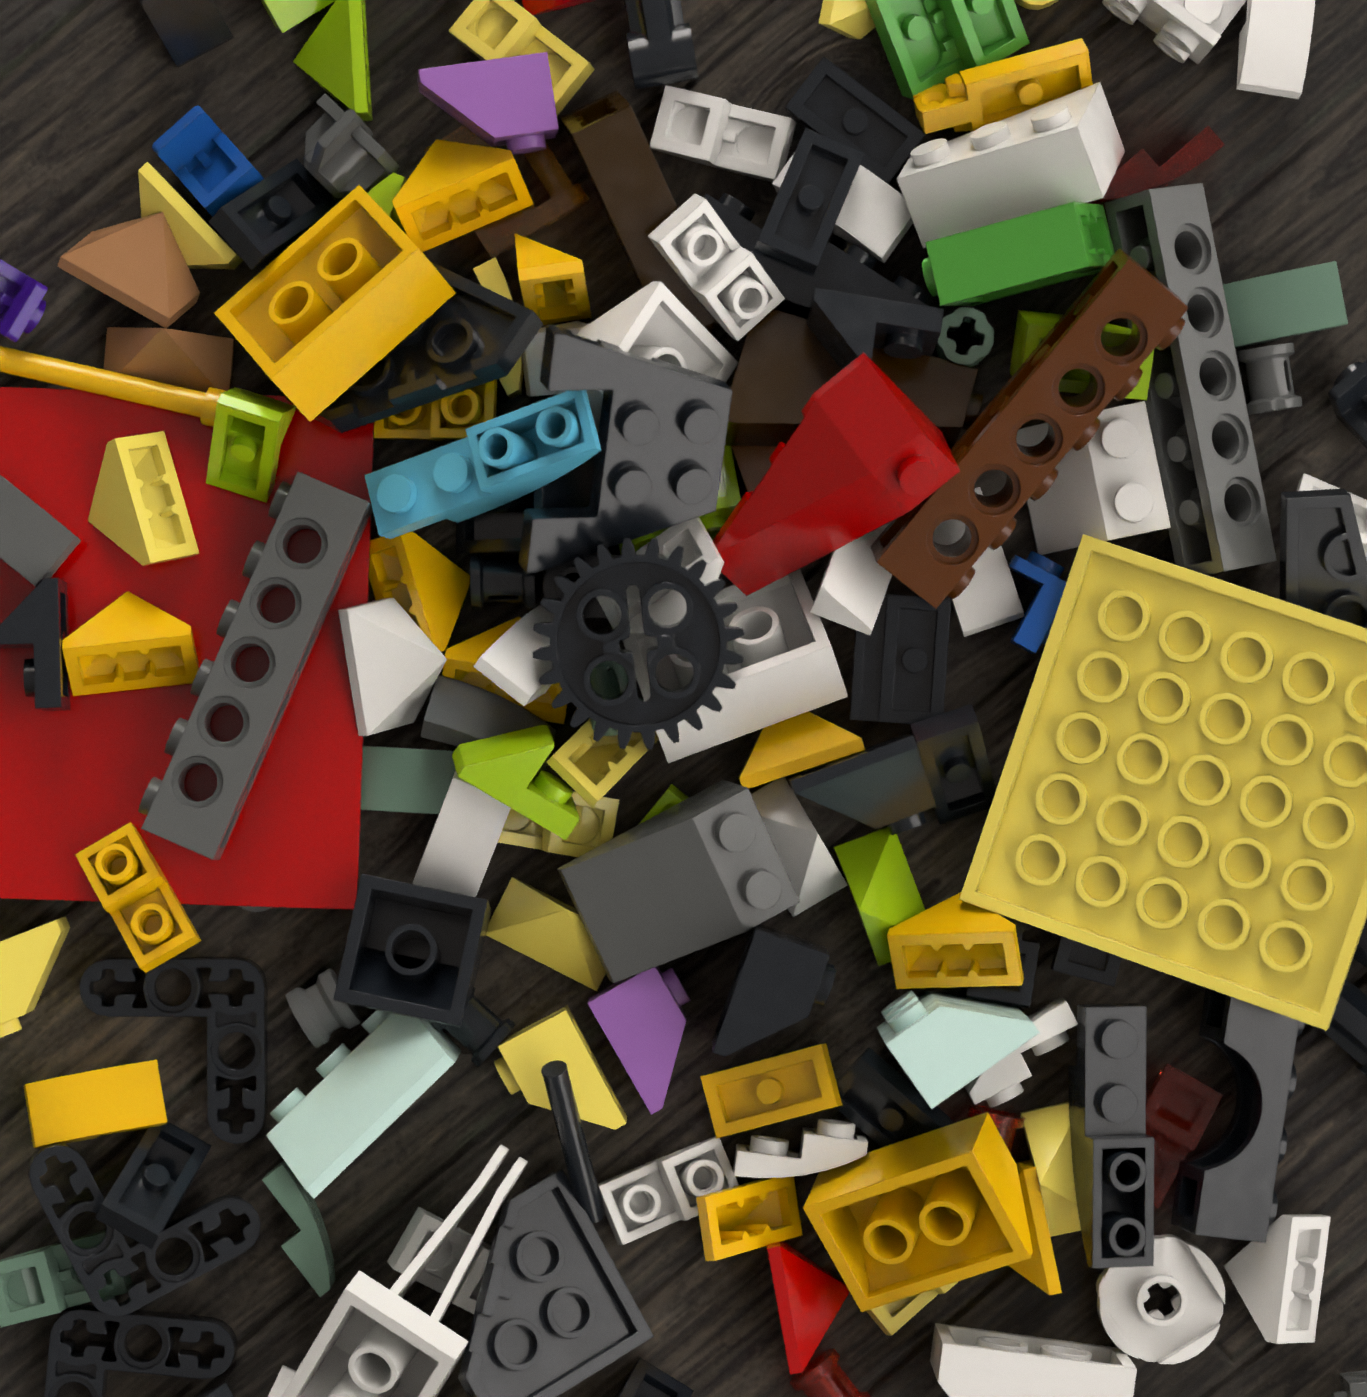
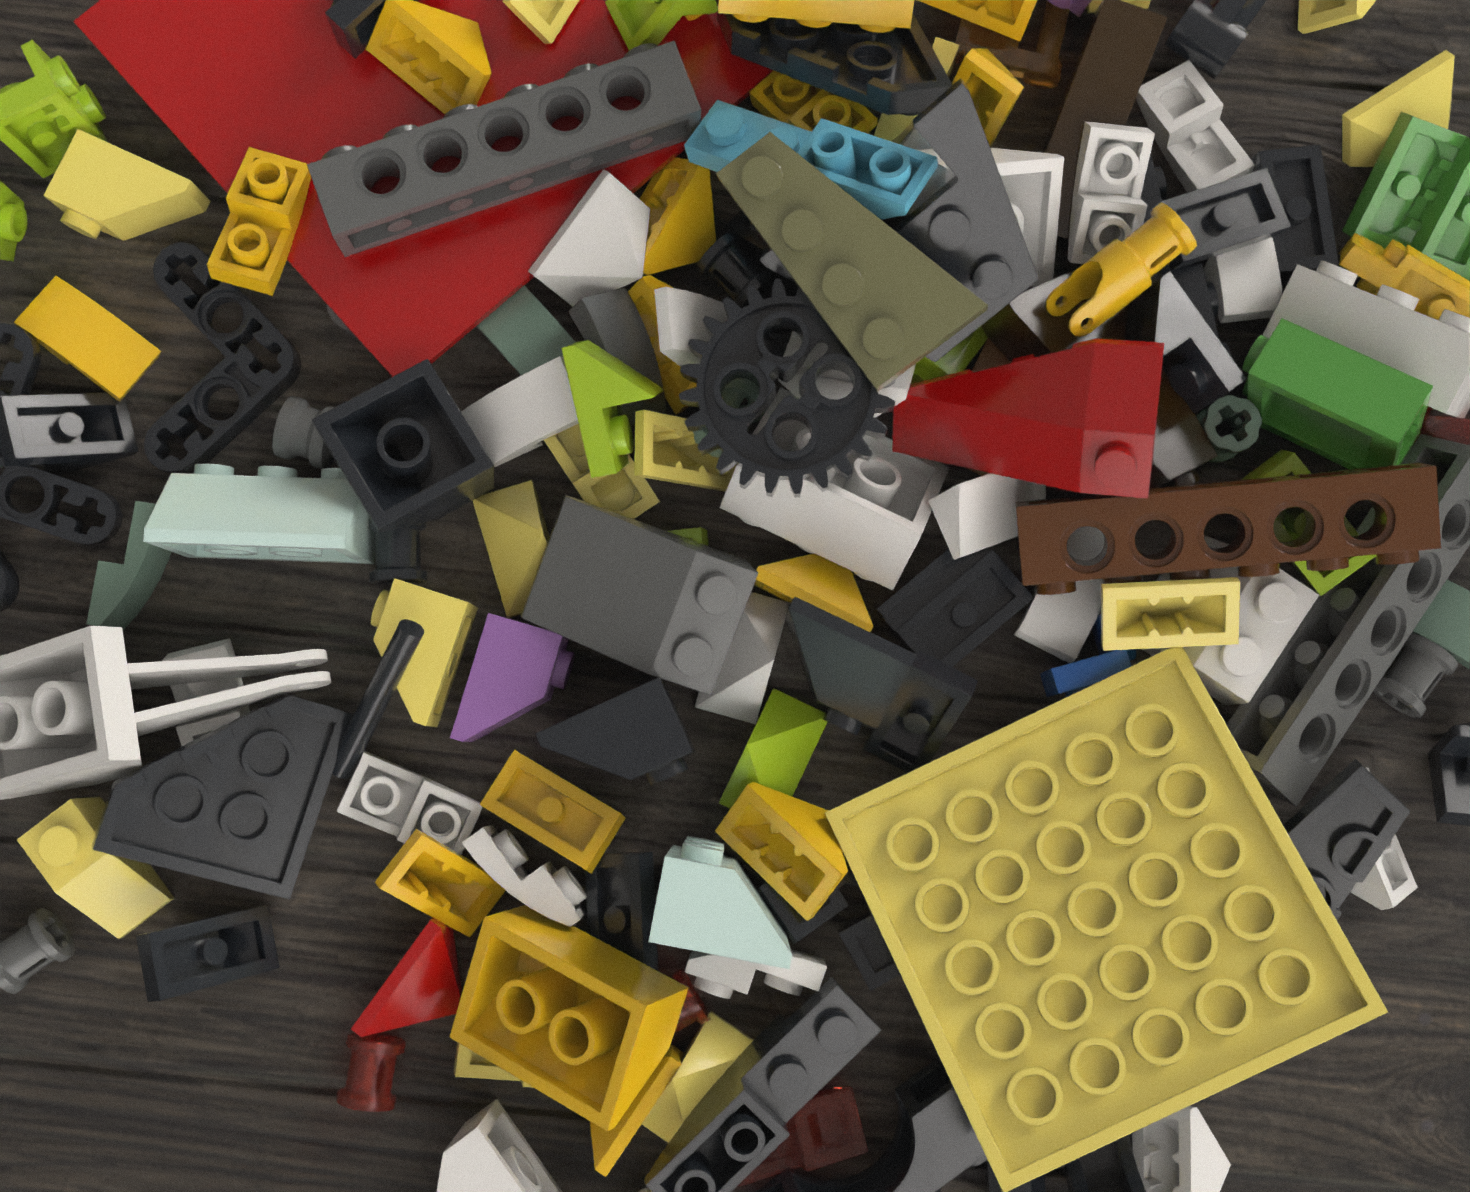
camera: 50 degrees right, 5 degrees down
none -> olive wing [716,132,988,392]
none -> yellow piece [1046,202,1197,337]
none -> light yellow slope [1101,577,1240,651]

